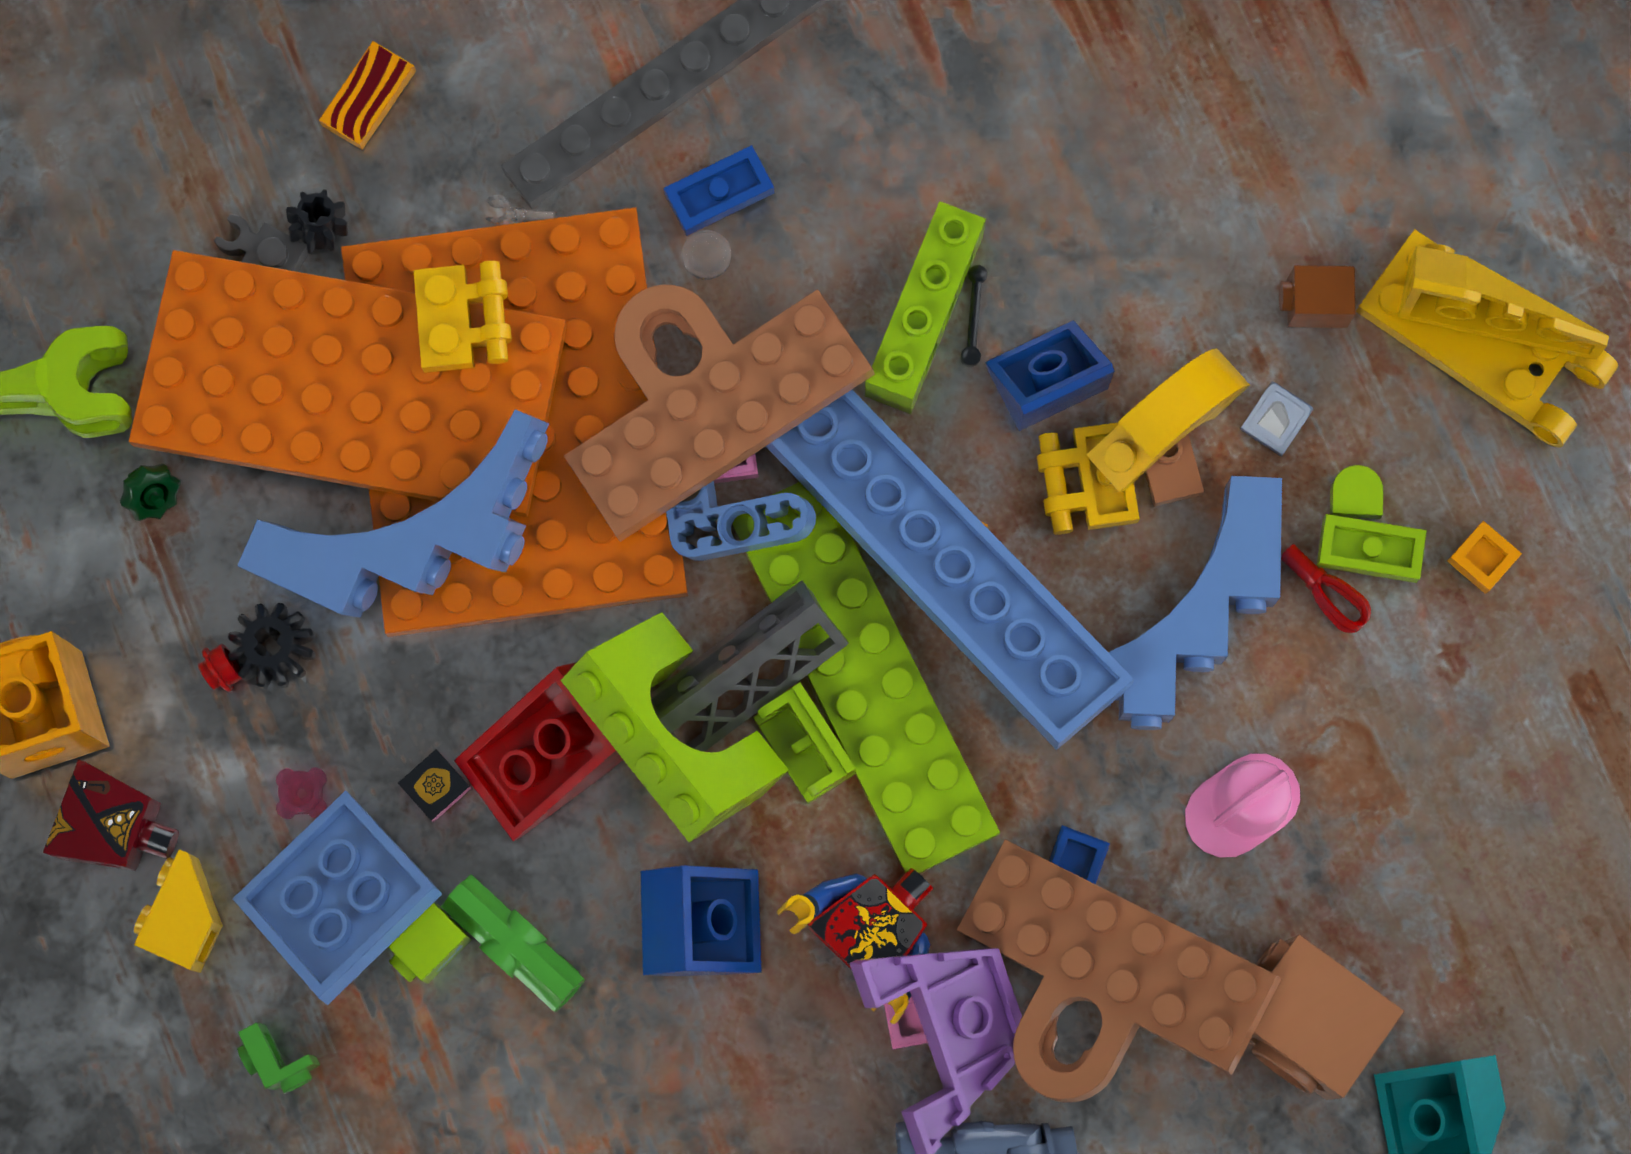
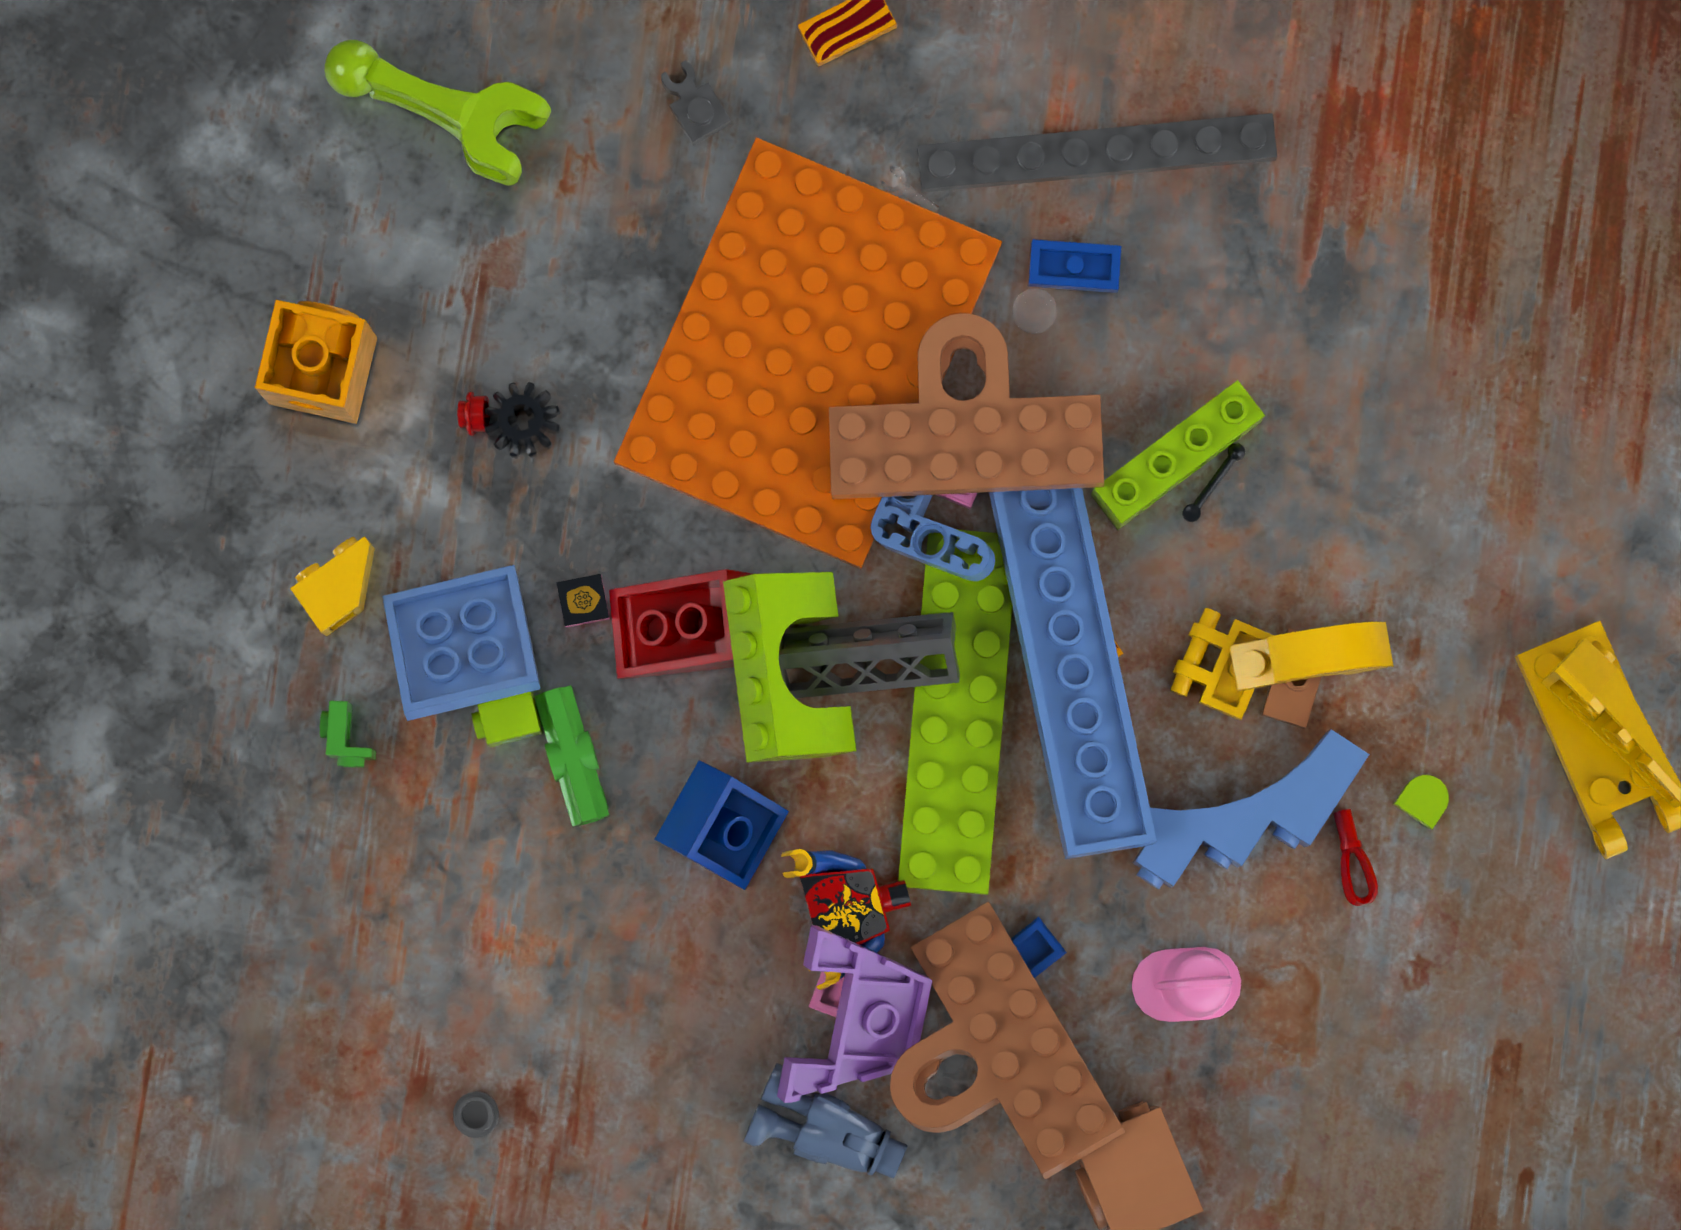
camera: 30 degrees right, 5 degrees up
dark red torso [43,760,179,871] -> none
dark green piece [120,464,181,521] -> none
orange plate [129,250,567,517] -> none
medium blue arch [237,410,549,618] -> none
clear pink plate [276,767,327,819] -> none
black gear [286,189,348,254] -> none
yellow plate [413,261,512,373] -> none
lime hinge [753,682,856,804] -> none
blue slope [985,320,1115,431] -> none
slope [1240,382,1314,457] -> none
dark orange brick [1279,265,1356,328] -> none
lime plate [1316,514,1427,583] -> none
light orange plate [1447,520,1522,594] -> none

